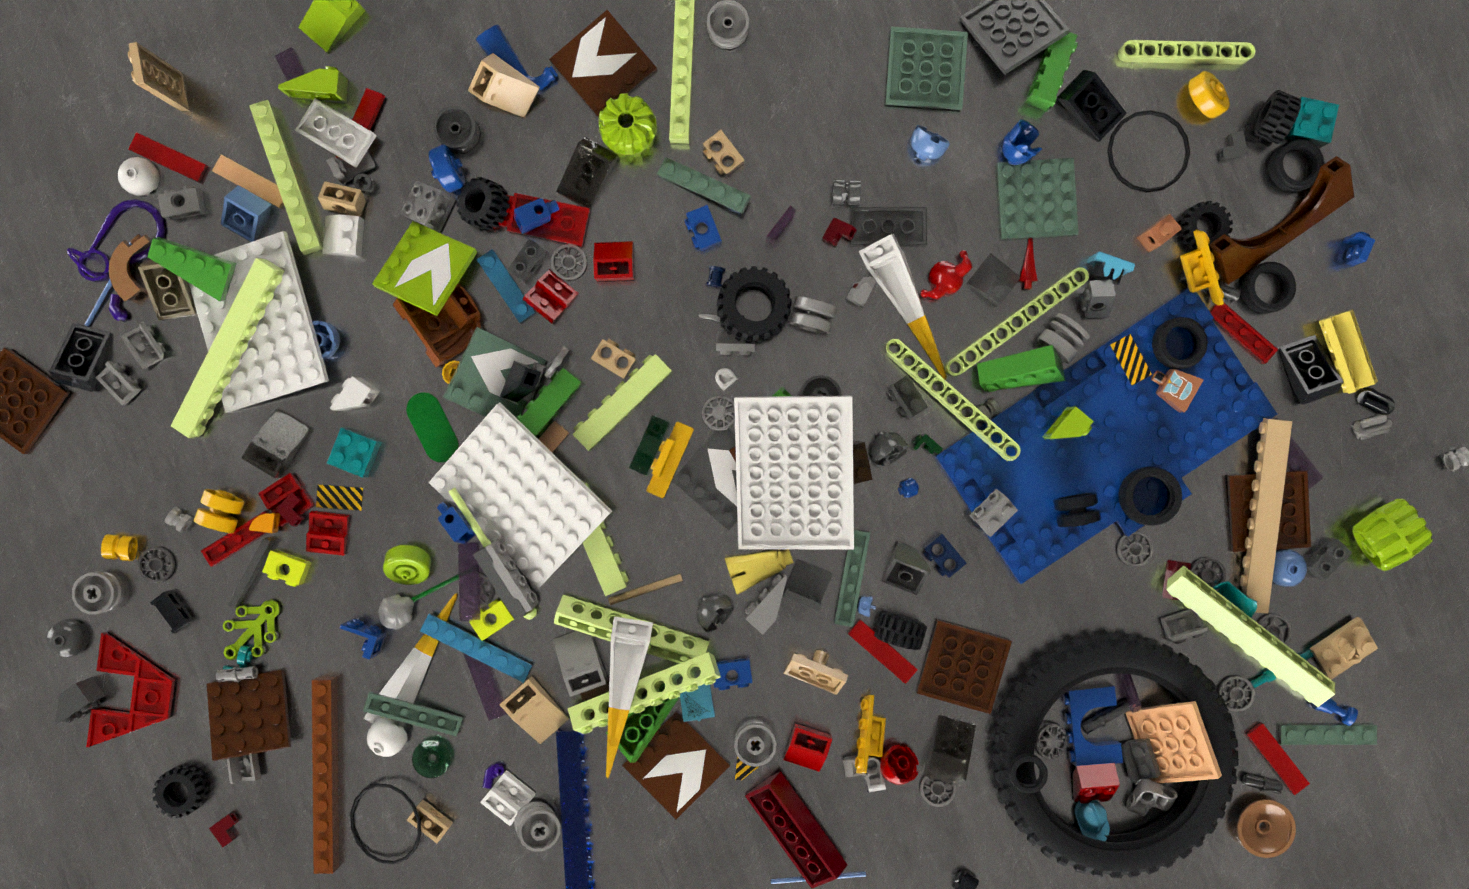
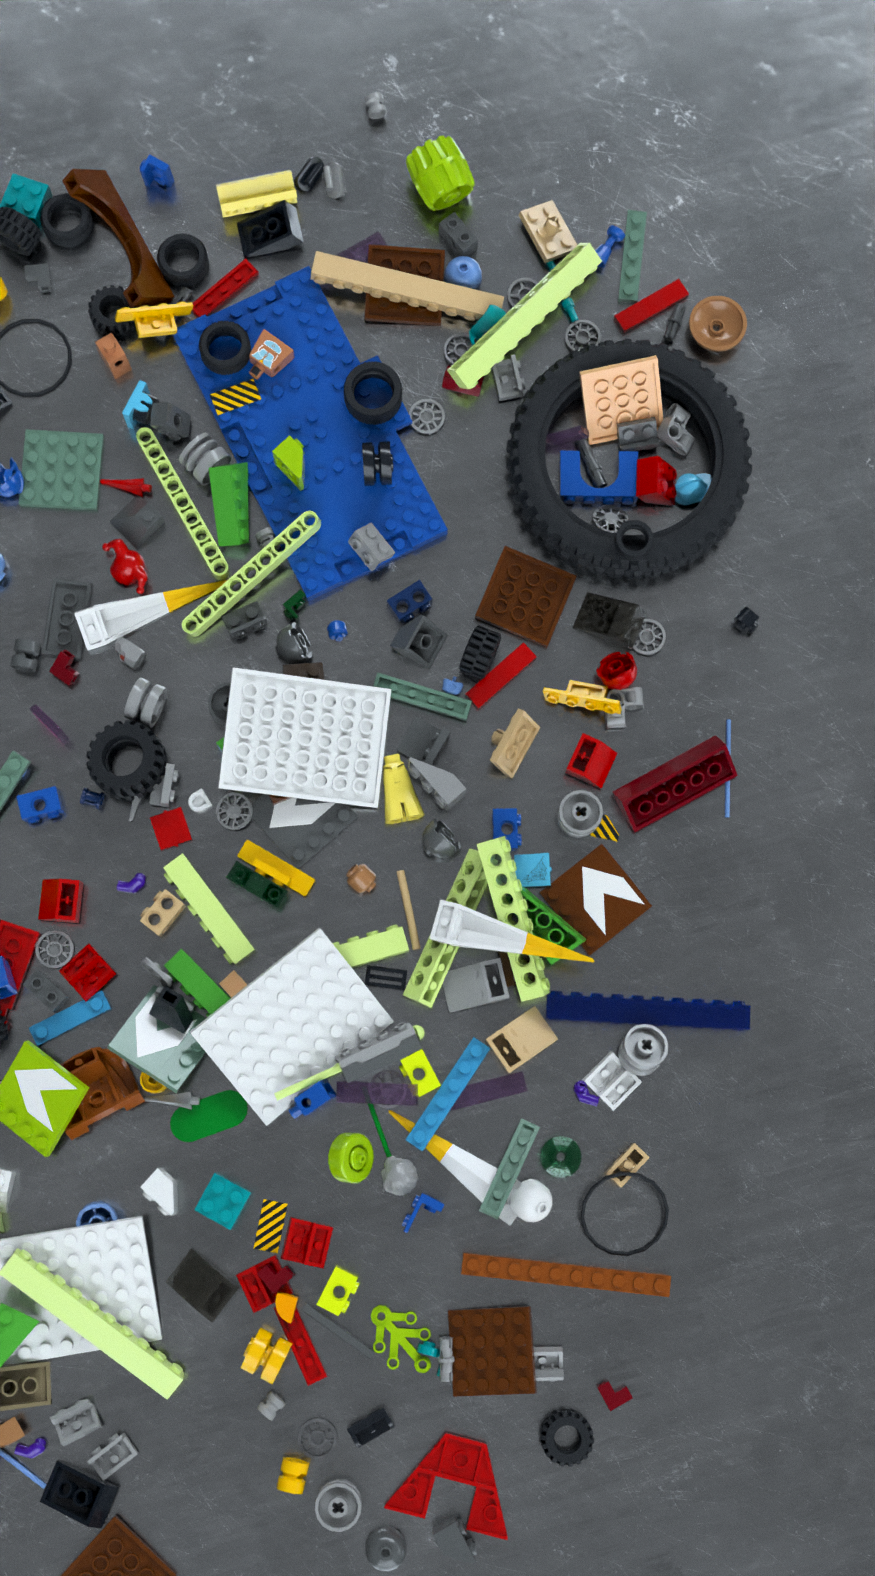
camera: 85 degrees left, 10 degrees down
none -> dark purple arm [117,873,146,893]
none -> light grey piece [144,1091,200,1110]
none -> red piece [150,807,192,851]
none -> medium nougat head [346,864,376,893]
none -> black tile [365,965,407,991]

